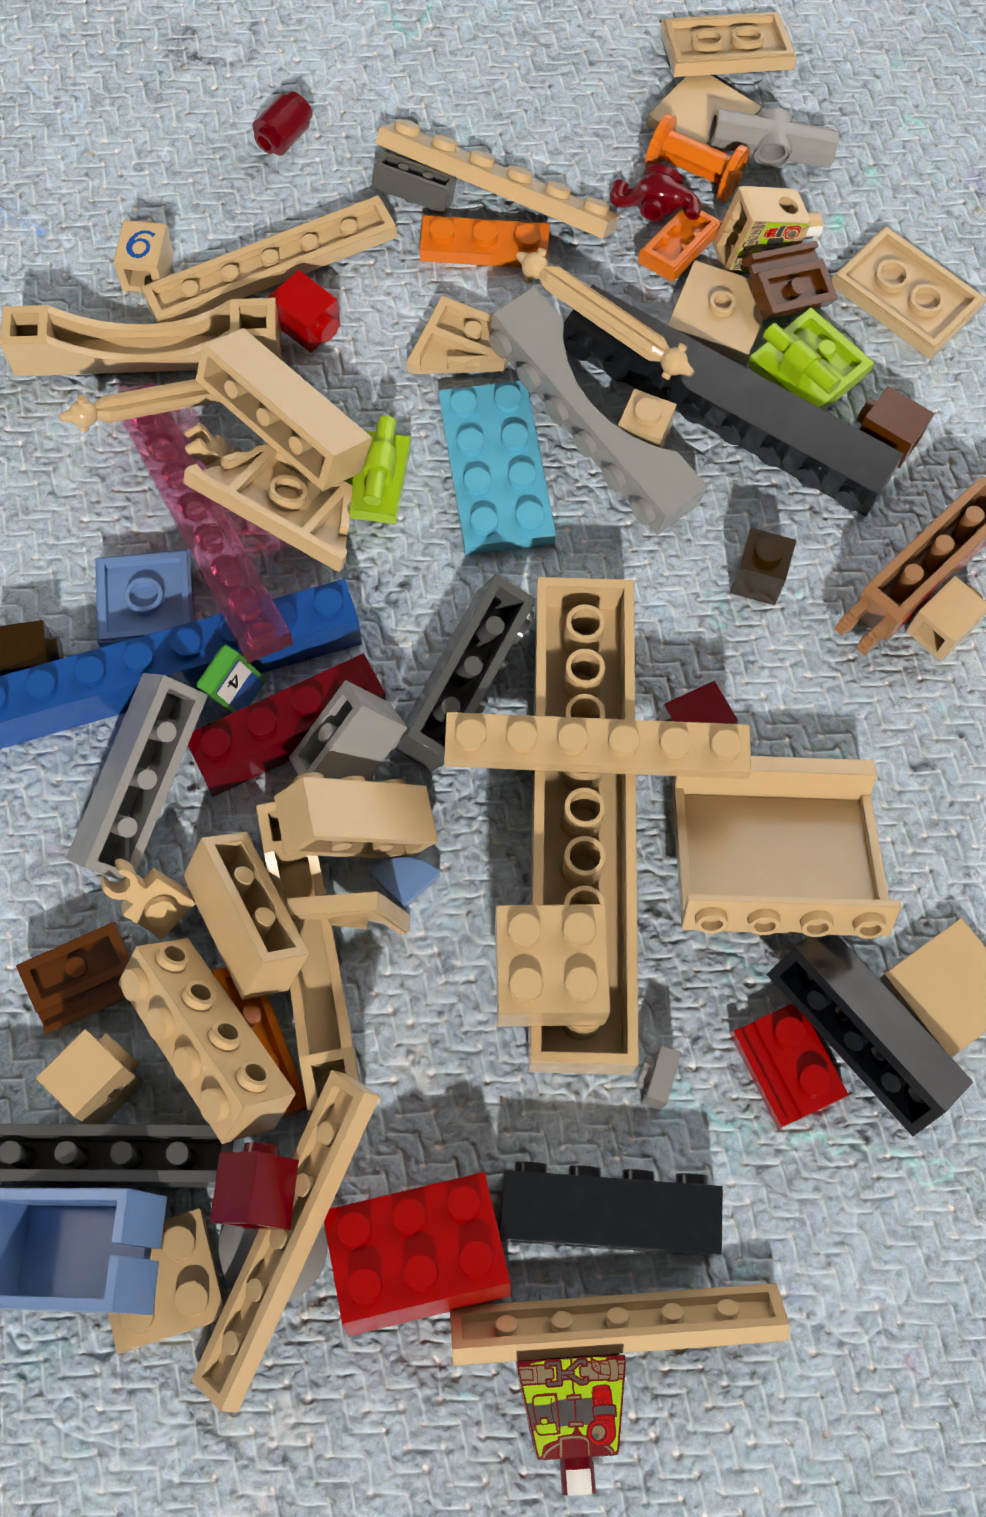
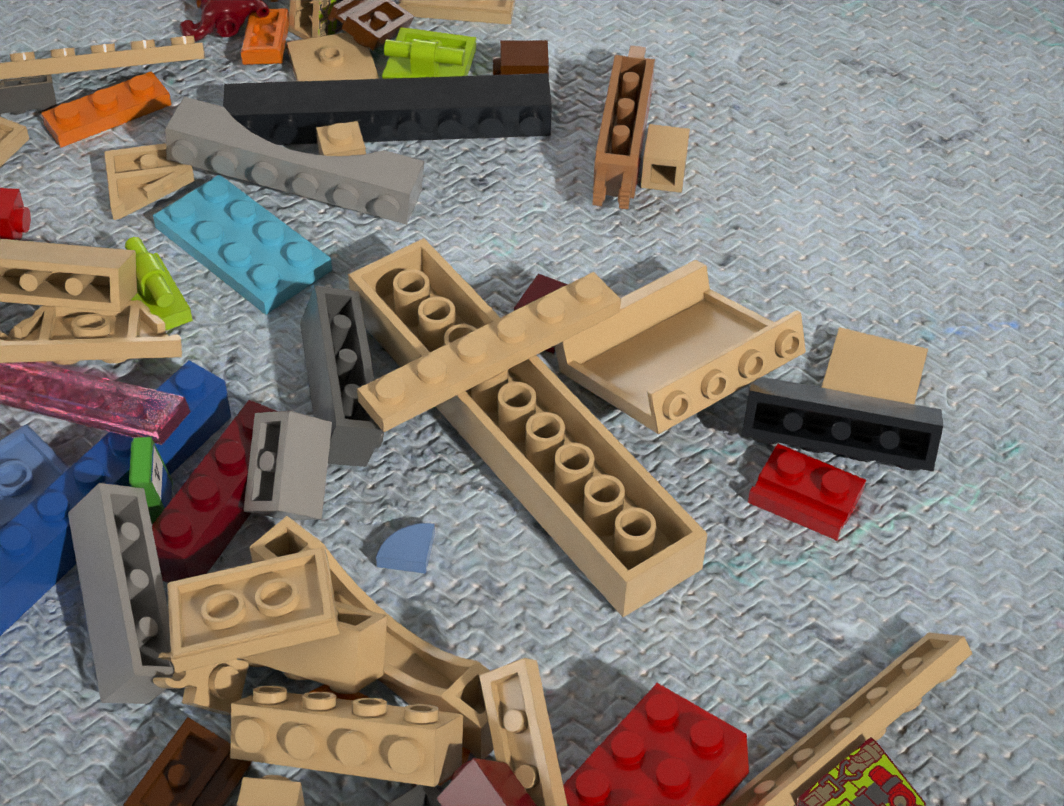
camera: 35 degrees left, 20 degrees down
tan brick [274,772,438,858] -> none
tan tile [287,891,410,935] -> none
tan brick [495,904,610,1027] -> none
black brick [499,1161,723,1257] -> none
tan wheel [516,248,694,380] -> none
light grey plate [636,1045,682,1111] -> none
dark brown brick [730,528,796,606] -> none
none -> tan tile [167,547,340,673]

